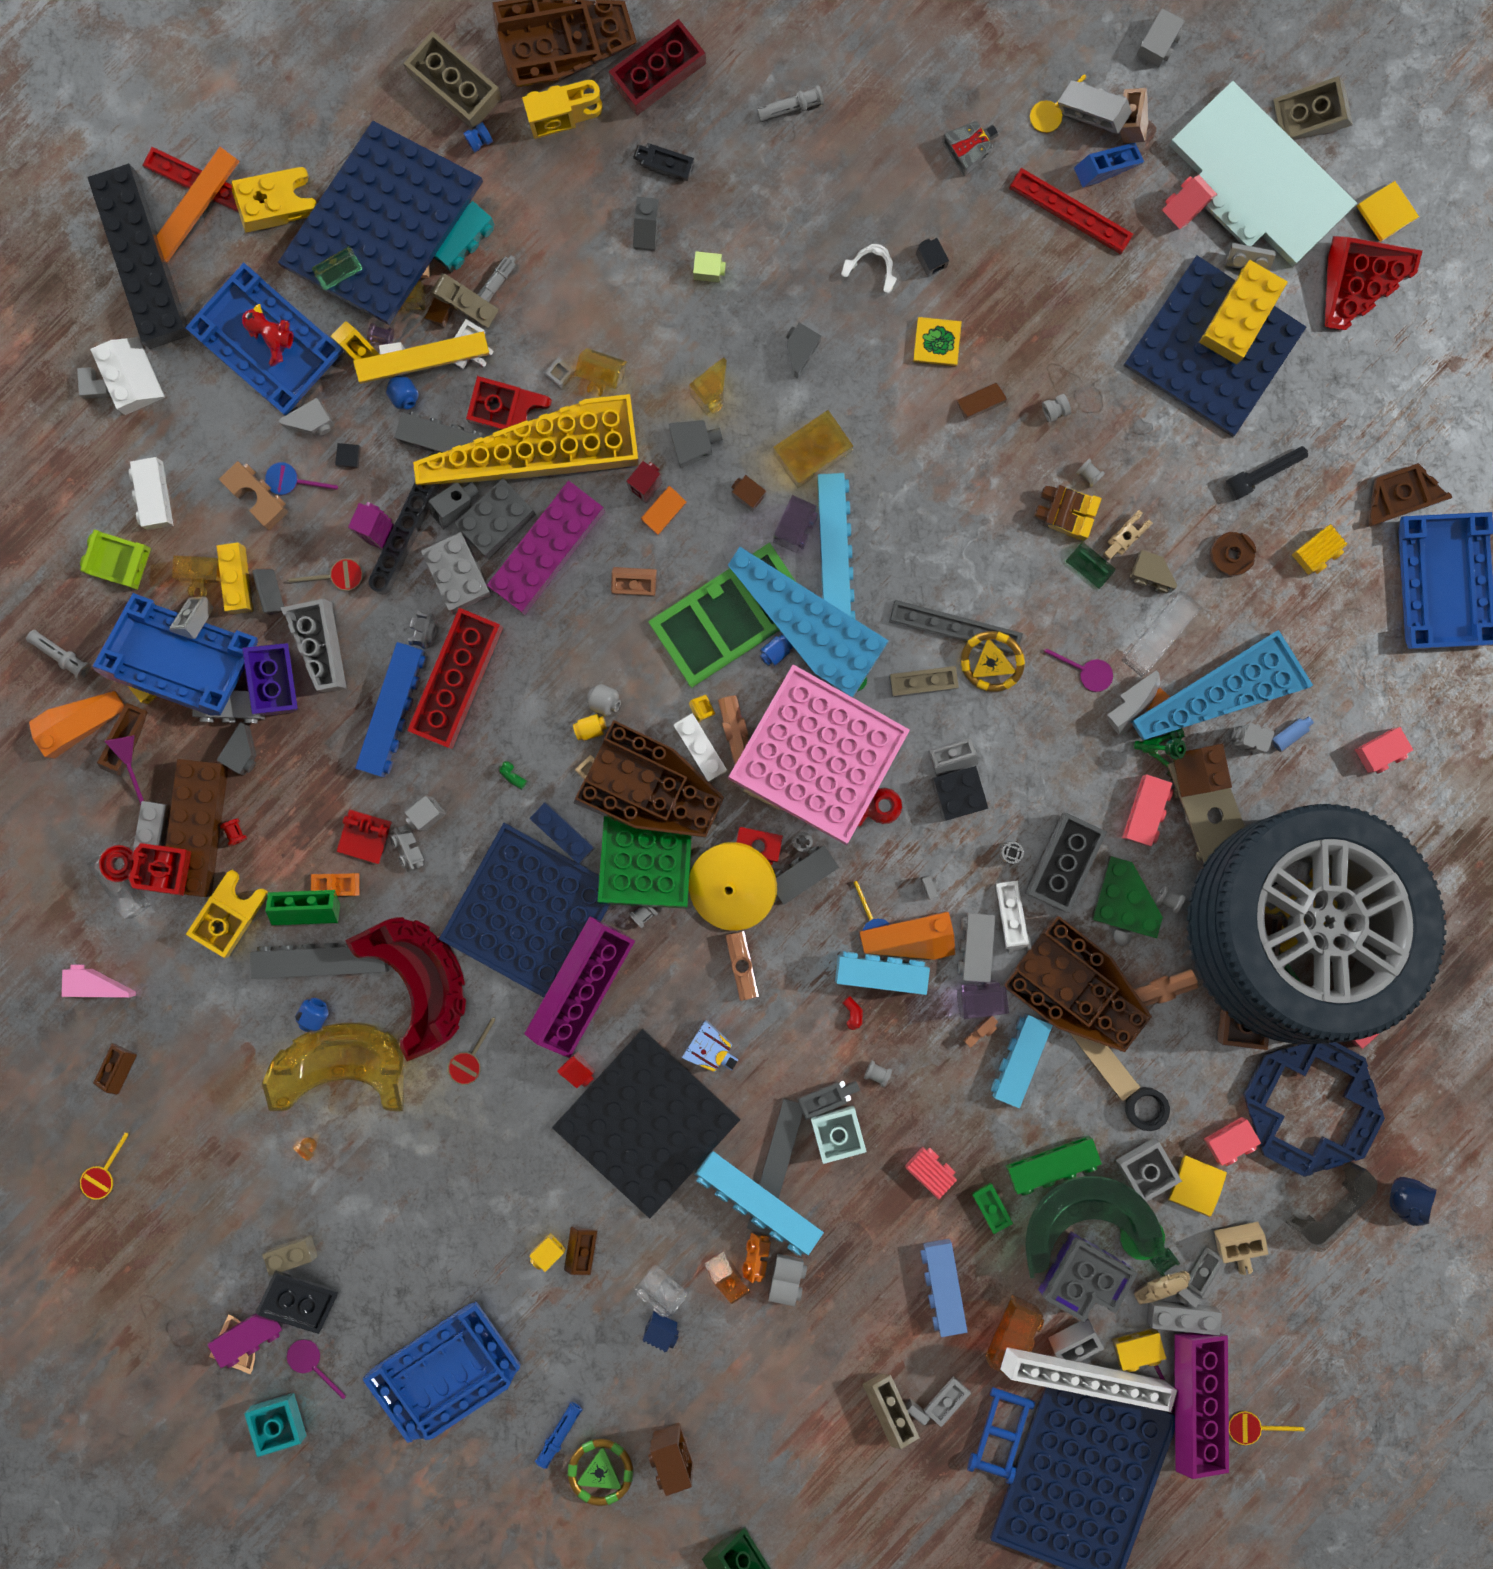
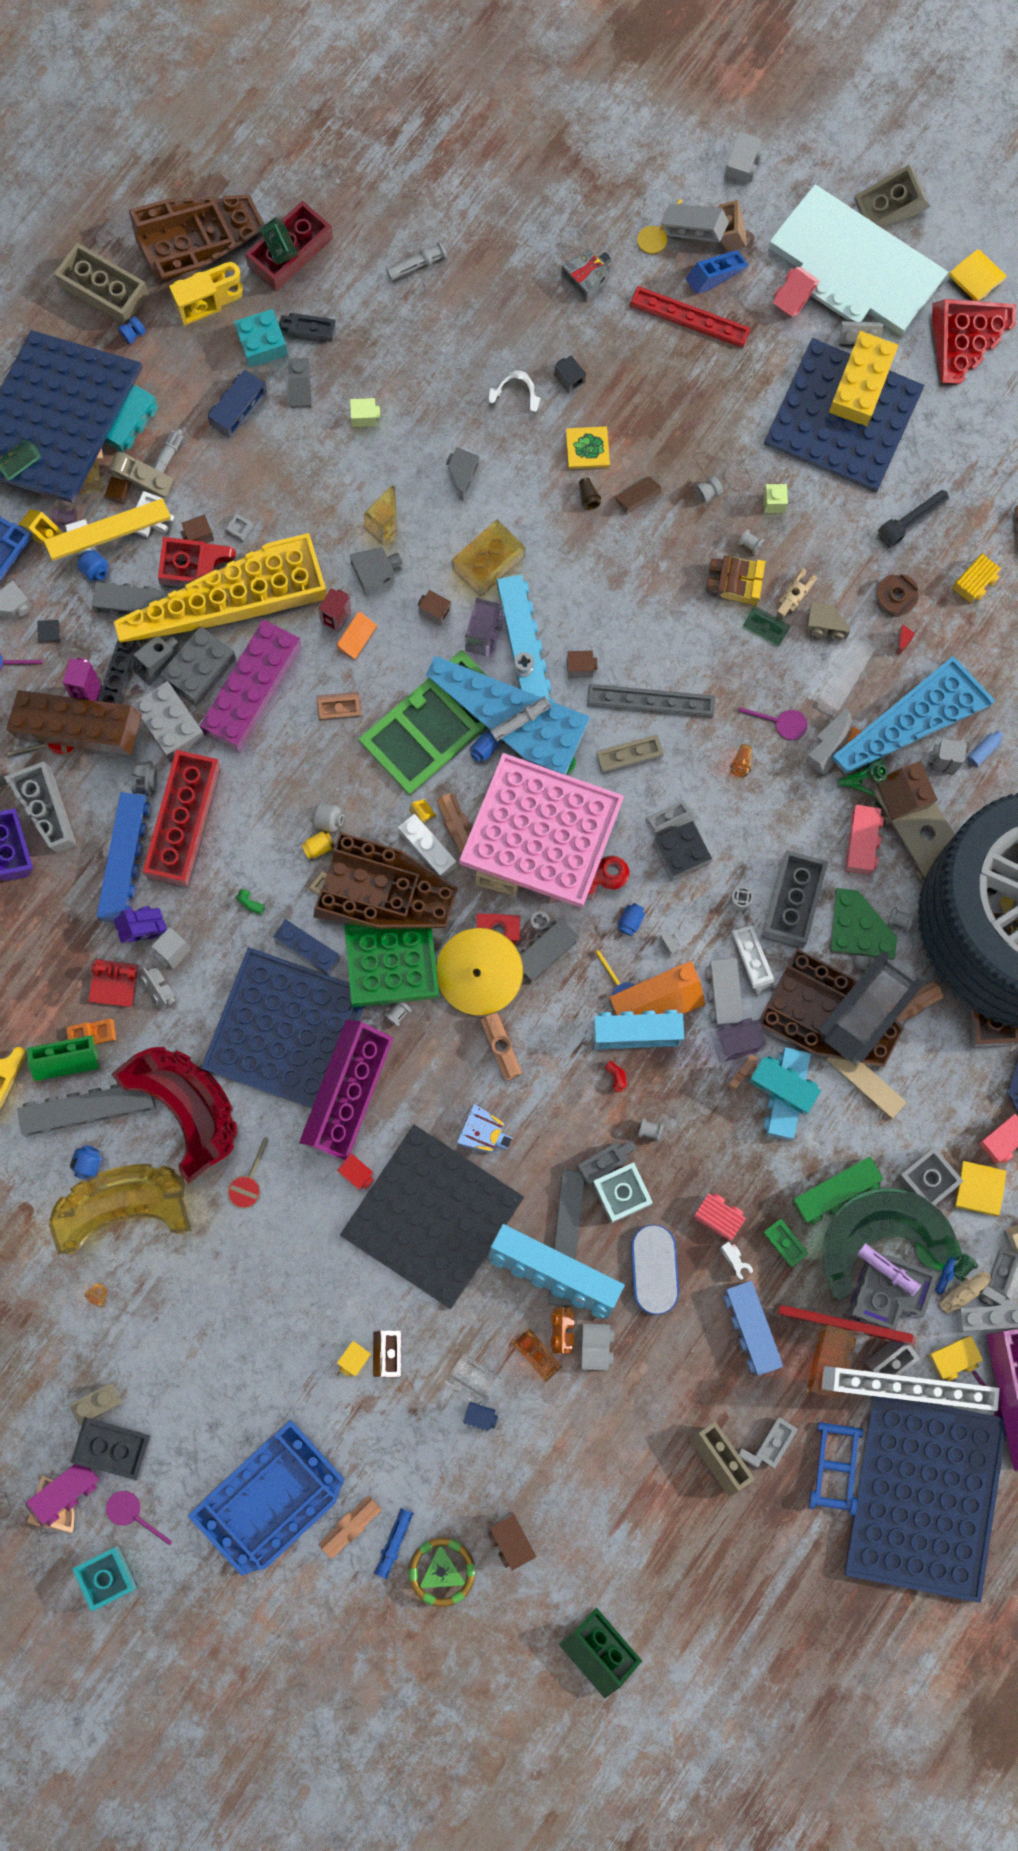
camera: 15 degrees left, 10 degrees down
clear yellow brick [574,348,628,397] -> none
piece [960,631,1025,692] -> none
black tyre [1125,1087,1170,1131] -> none
none -> reddish brown brick [6,690,142,755]
none -> dark purple brick [114,906,167,943]
none -> reddish brown brick [180,514,214,543]
none -> dark blue brick [208,370,267,438]
none -> teal brick [234,309,288,368]
none -> clear green slope [260,217,298,264]
none -> nougat piece [318,1496,382,1559]
none -> light grey pin [490,696,552,742]
none -> light grey bush [514,652,534,677]
none -> reddish brown brick [567,650,597,678]
none -> dark brown cone [579,478,601,510]
none -> blue brick [617,903,646,937]
none -> flat silver tile [631,1225,679,1315]
none -> white plate [719,1242,753,1280]
none -> clear orange cone [730,744,752,777]
none -> teal brick [748,1056,822,1116]
none -> yellowish green brick [763,484,788,514]
none -> red tile [779,1305,916,1346]
none -> piece [818,951,925,1066]
none -> lavender pin [857,1243,921,1297]
none -> red slope [896,624,915,655]
none -> blue piece [936,1257,956,1295]

